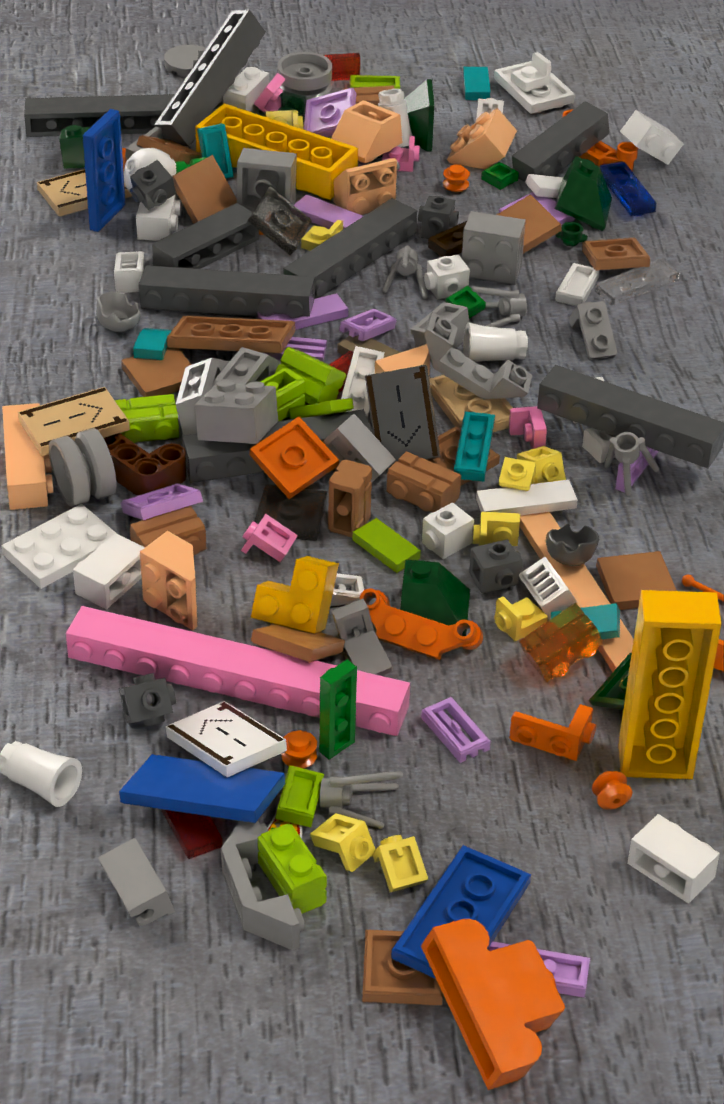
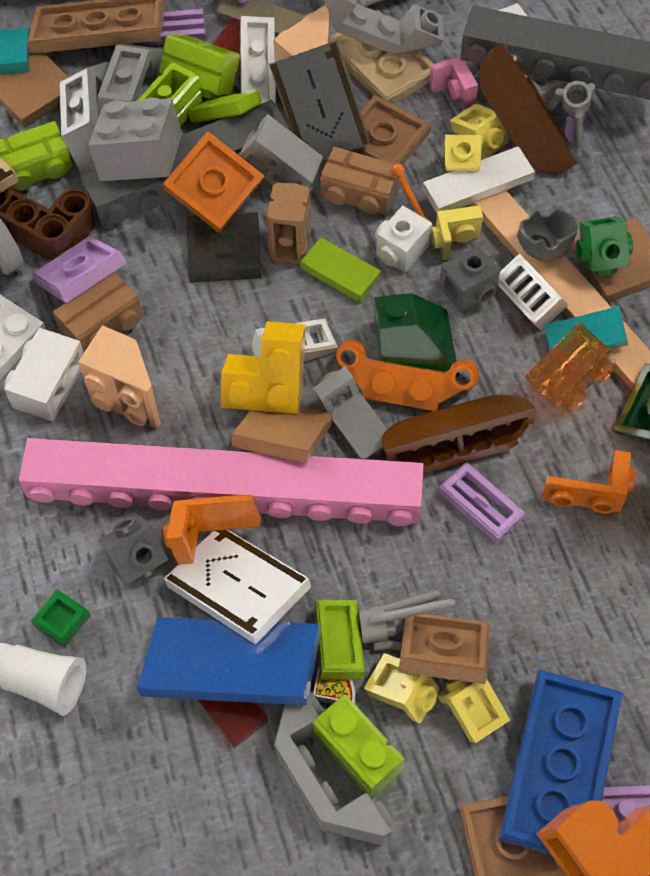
camera: 10 degrees left, 20 degrees up
light grey hinge [98,838,175,926] -> none
bright pink bracket [241,514,298,562] -> none
orange wheel [281,730,317,769] -> none
green plate [319,660,357,760] -> none
teal tile [454,411,495,482] -> none
light yellow bracket [494,596,548,641] -> none
none -> green tile [30,589,91,648]
none -> orange bracket [163,494,261,564]
none -> reddish brown brick [382,395,536,474]
none -> orange hinge [391,163,429,221]
none -> medium nougat tile [399,614,489,684]
none -> reddish brown brick [480,42,577,173]
none -> green brick [576,216,633,275]

